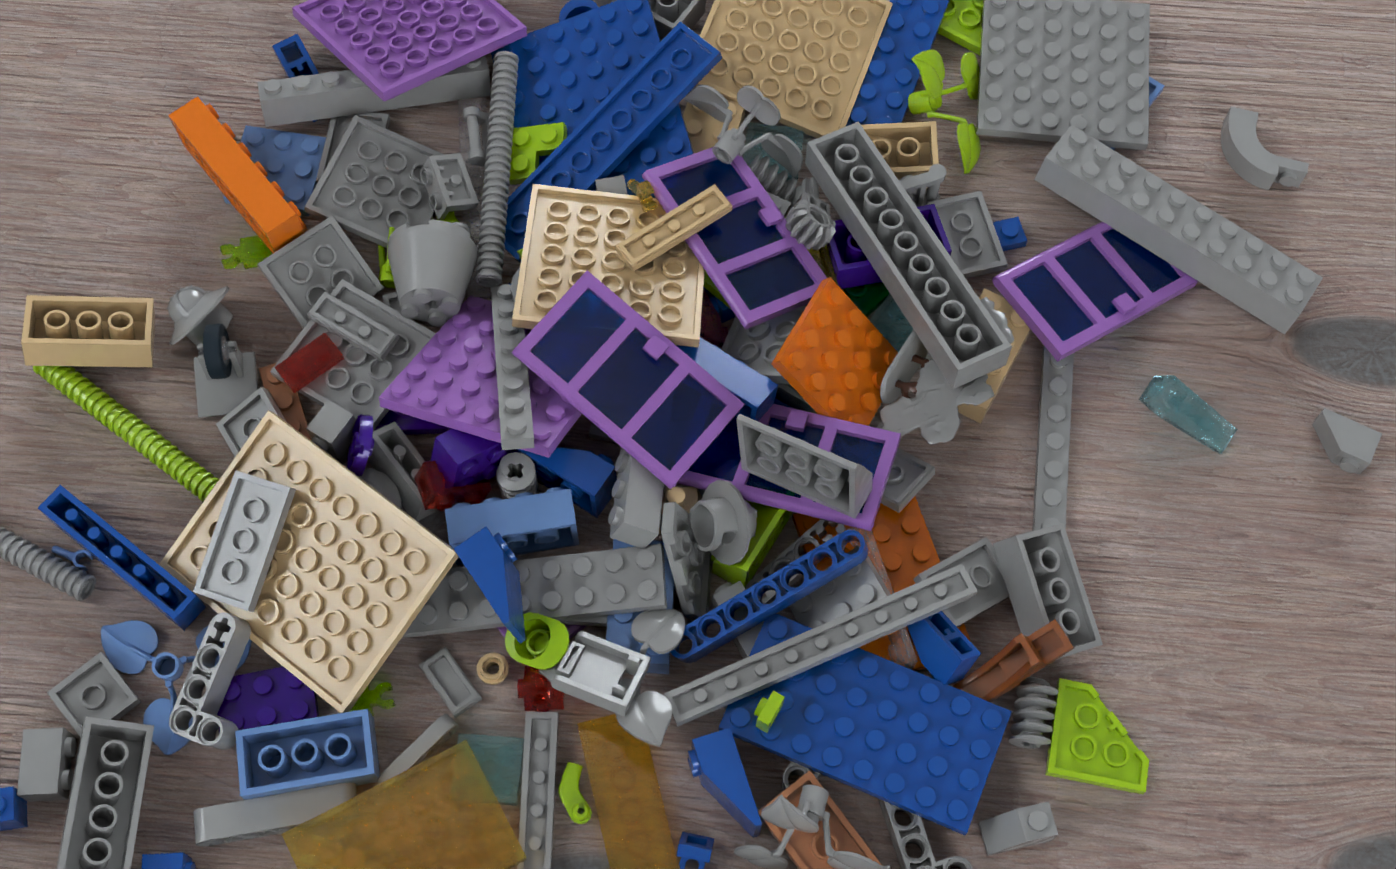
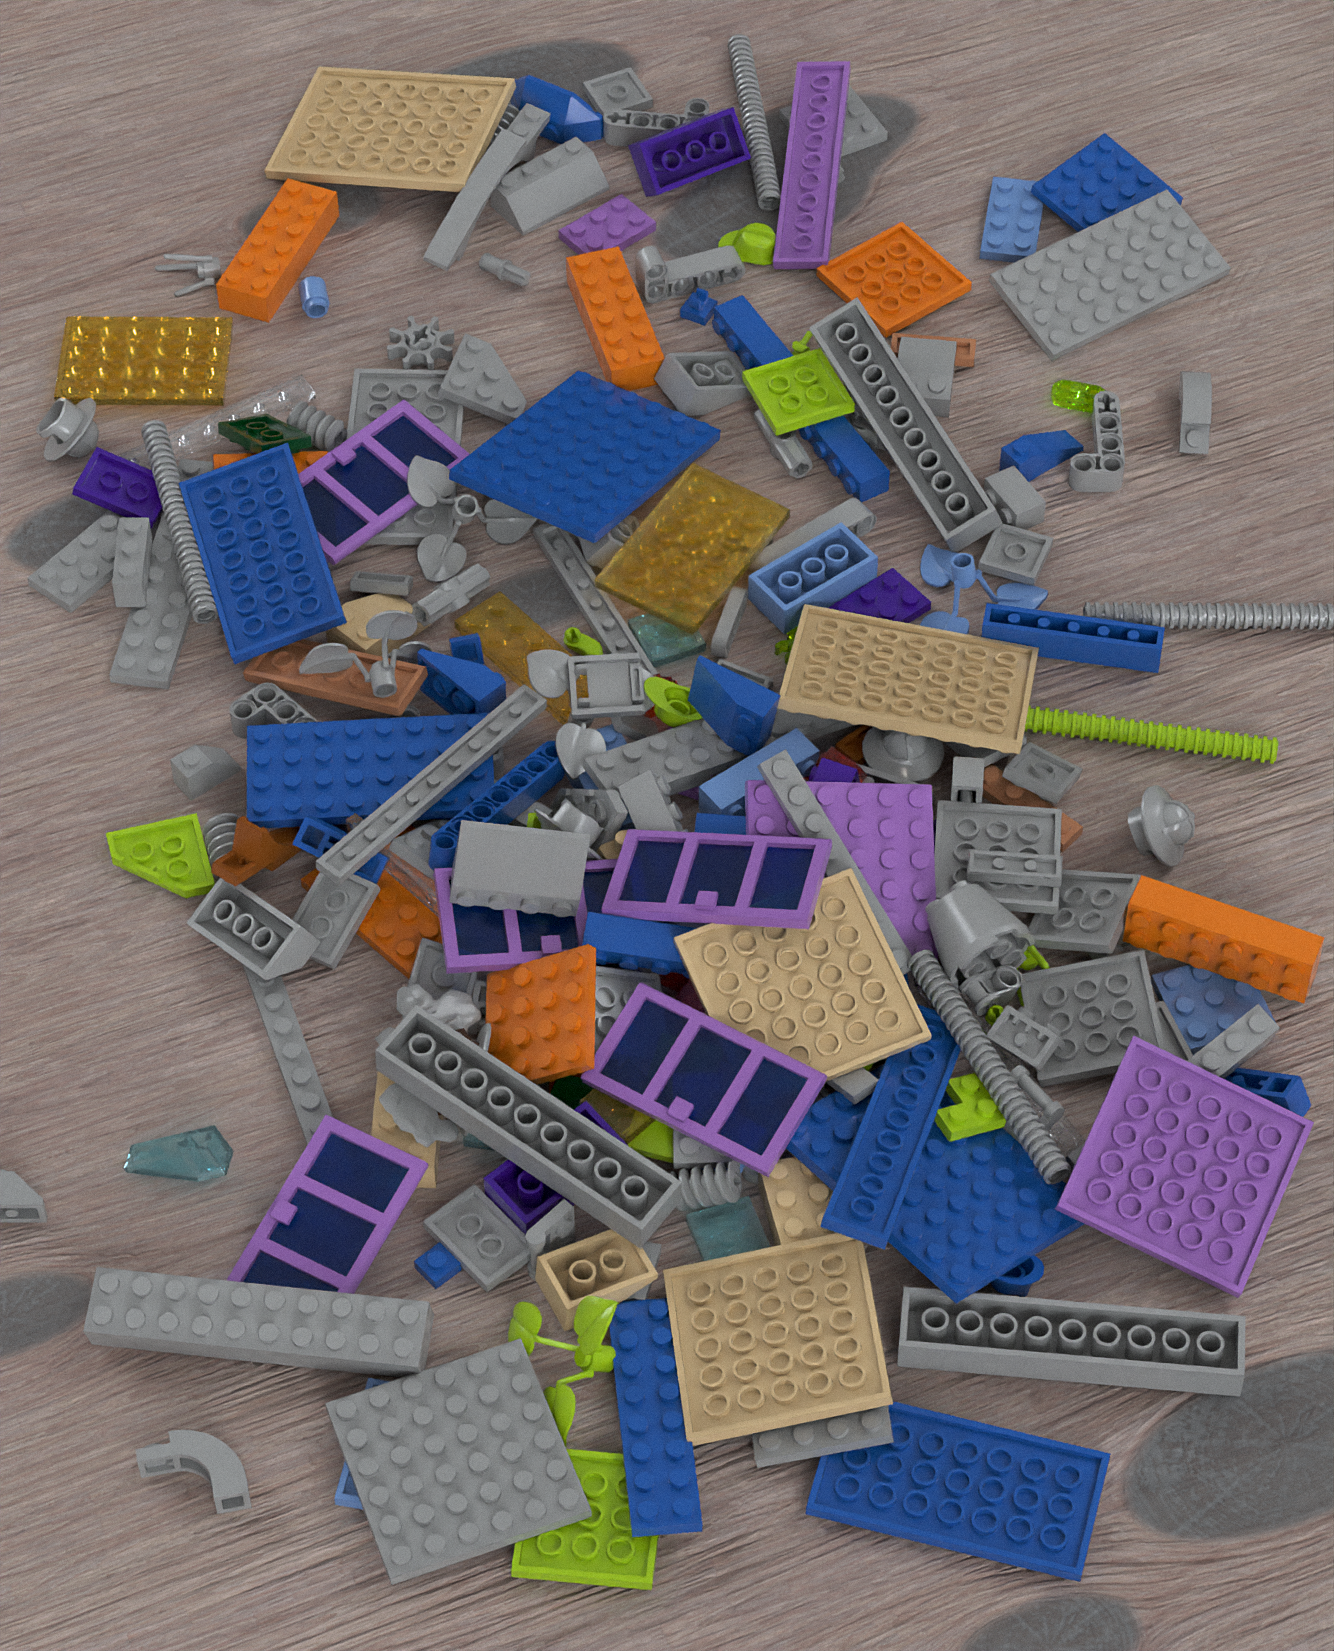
camera: 155 degrees right, 15 degrees down
tan brick [21,295,155,367] -> none
light grey beam [169,613,251,750] -> none
light grey plate [193,324,258,418] -> none
light grey plate [193,470,296,612] -> none
clear red plate [274,333,344,394] -> none
dark purple plate [347,414,374,477] -> none
tan tile [615,184,732,272] -> none
clear yellow bar [627,179,658,212] -> none
light grey plant [683,84,803,178] -> none
lime plate [754,691,785,733] -> none
light grey gear [785,177,836,251] -> none

